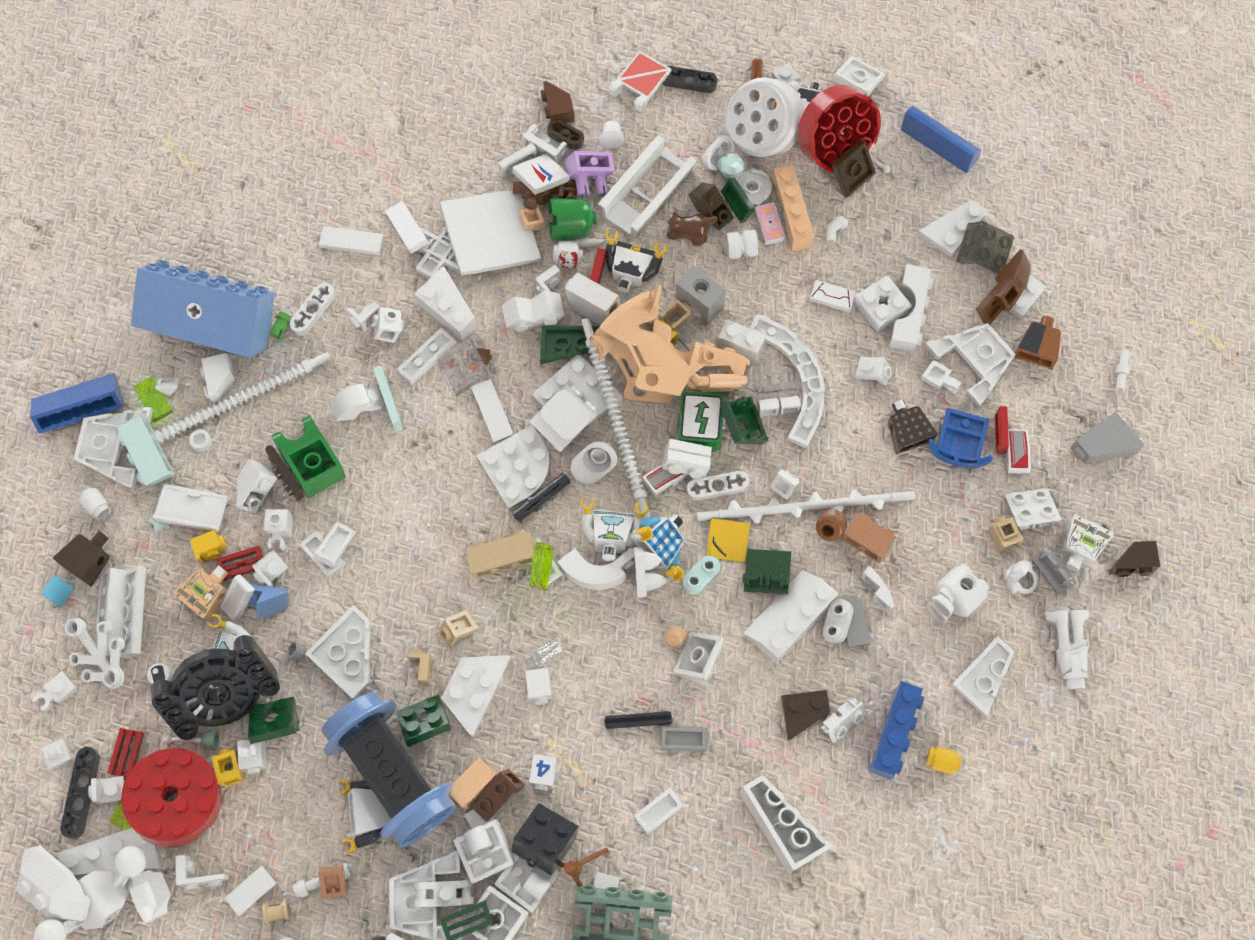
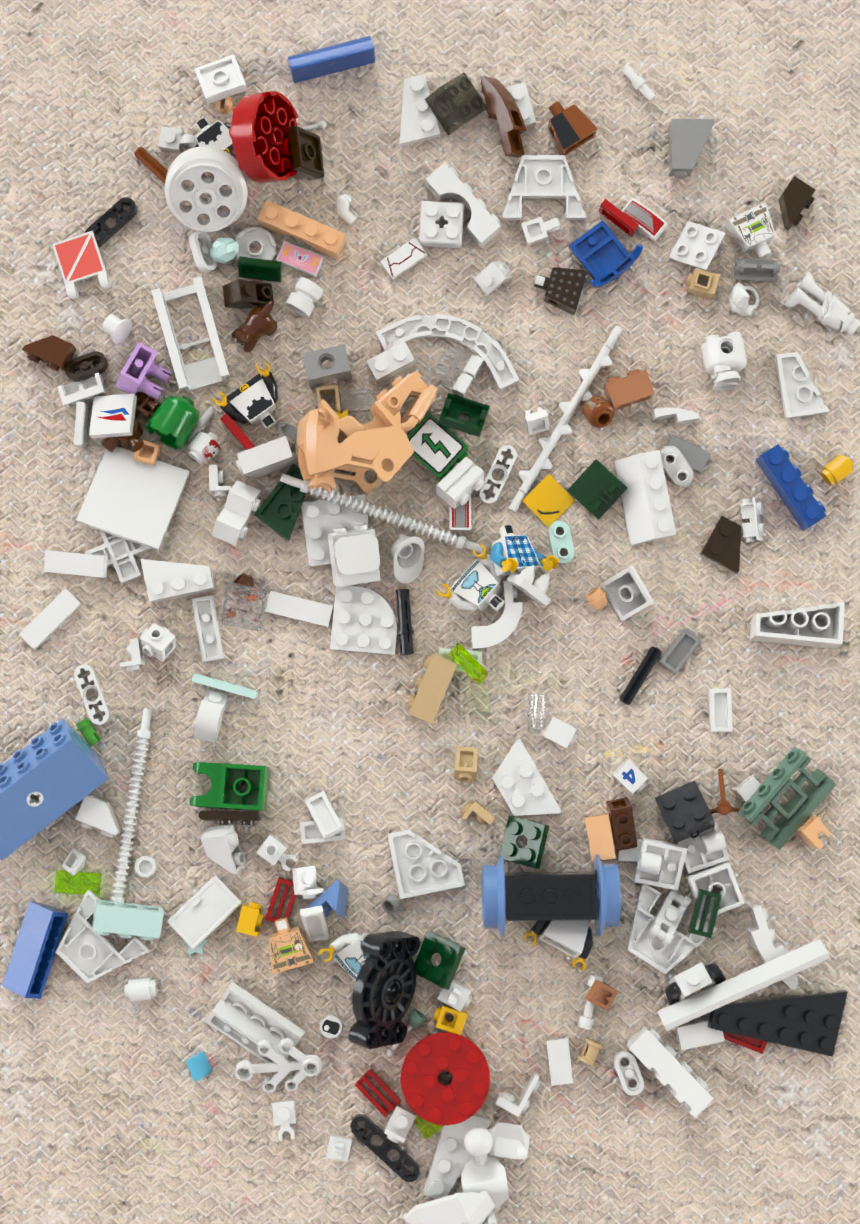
camera: 60 degrees left, 15 degrees up
dark brown torso [52,531,110,587] -> none

